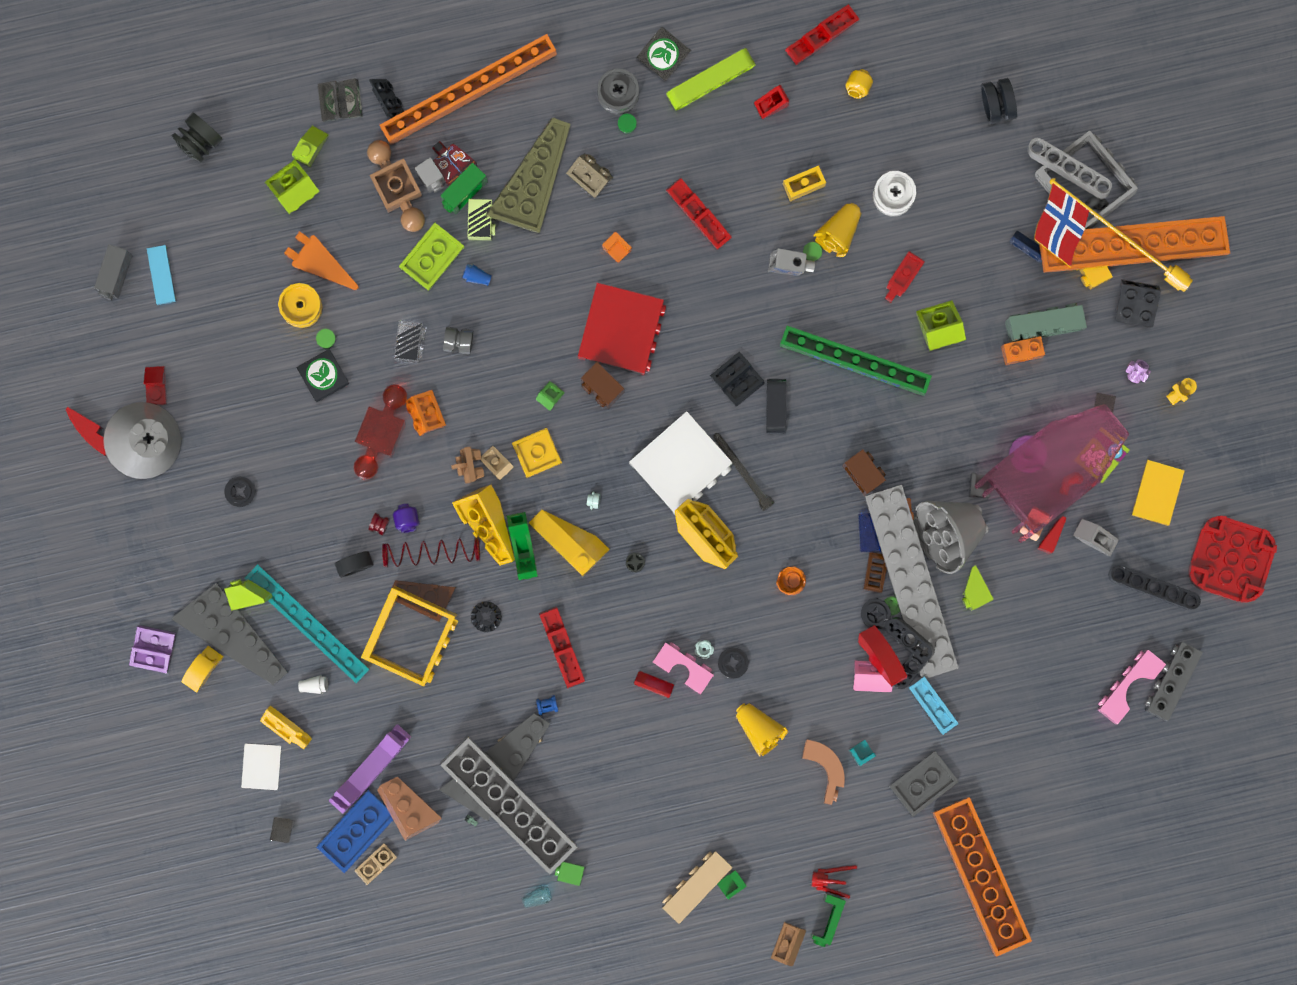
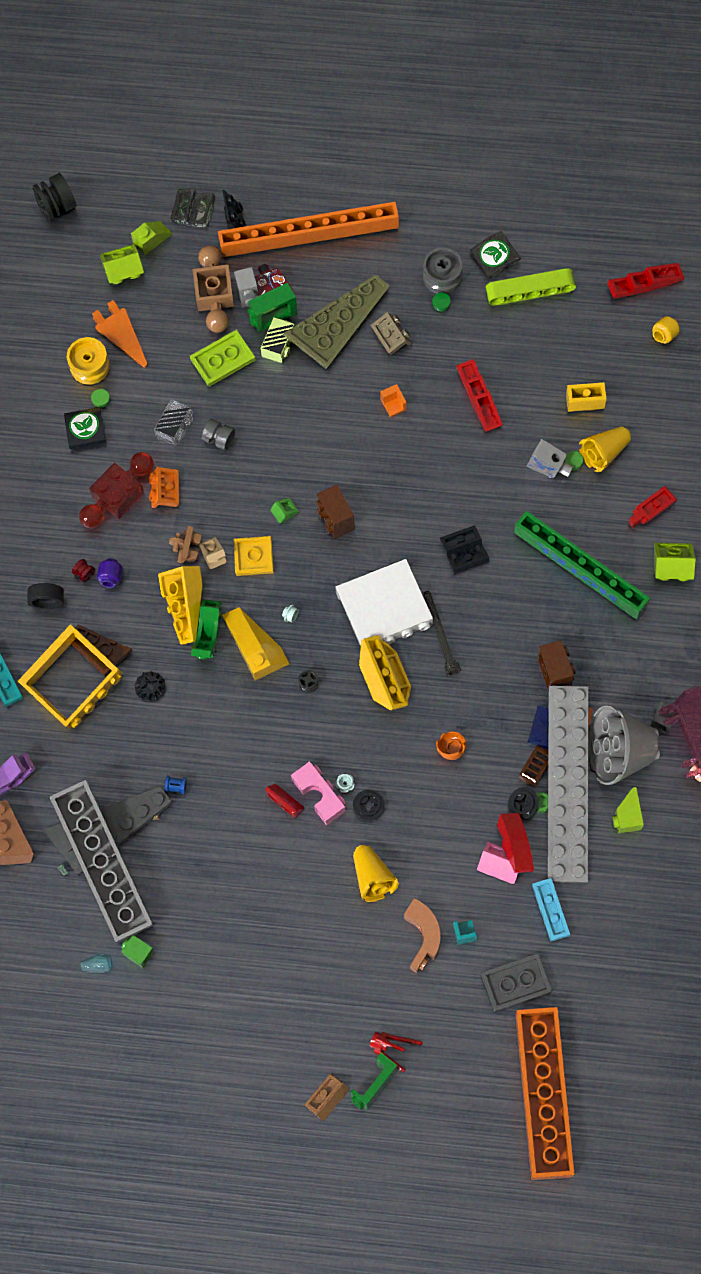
camera: 25 degrees right, 15 degrees down
dark red piece [382,537,480,568] -> none
blue cone [462,264,492,286] -> none
red slope [539,606,585,688] -> none
red panel [578,283,666,376] -> none
tan brick [662,851,733,924] -> none
green panel [717,870,747,900] -> none
red slope [754,85,789,119] -> none
black beam [766,379,786,434] -> none
white wheel [873,171,916,216] -> none
black beam [886,617,935,689] -> none

